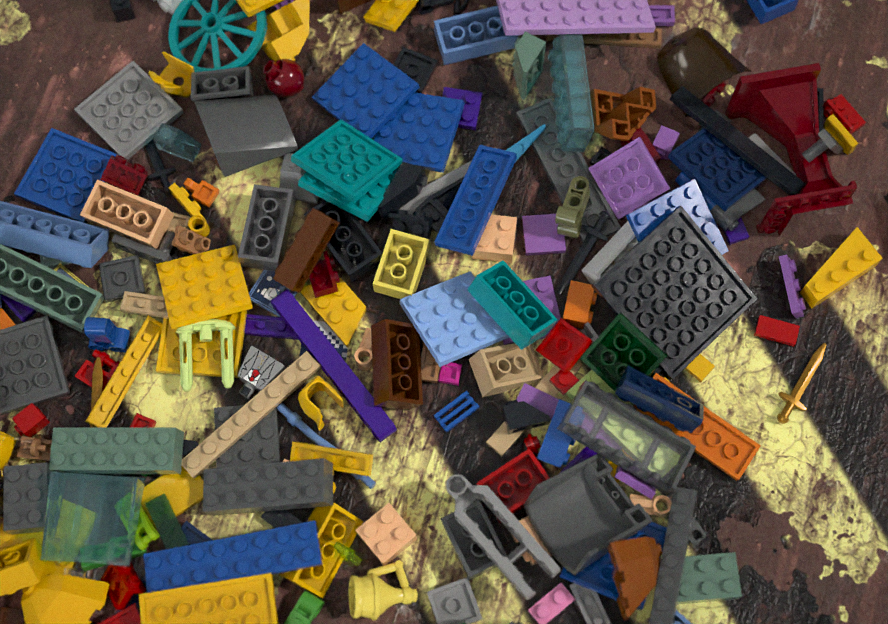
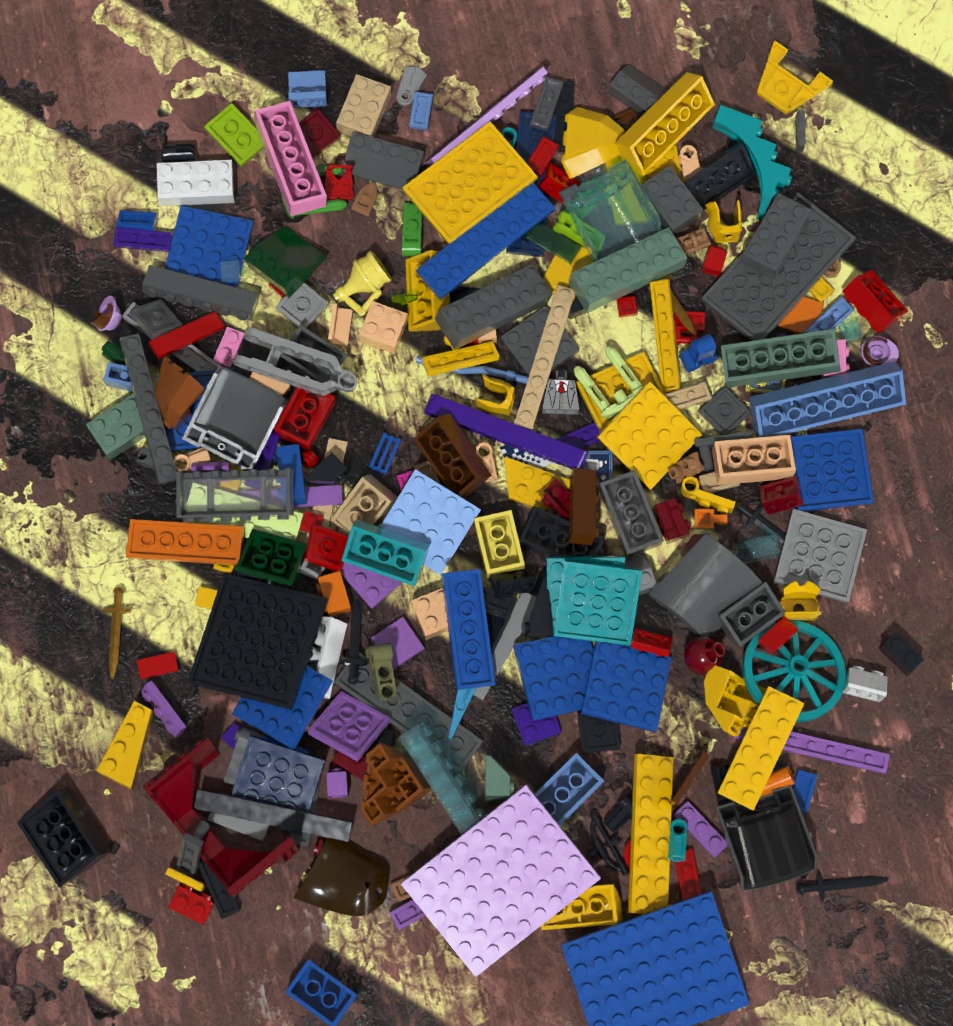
camera: 145 degrees right, 5 degrees up
dark blue slope [615,366,704,433] -> none
none -> light nougat panel [328,303,353,348]
none -> red bracket [631,628,673,657]
none -> dark red brick [653,498,691,544]
none -> red tile [758,616,799,655]

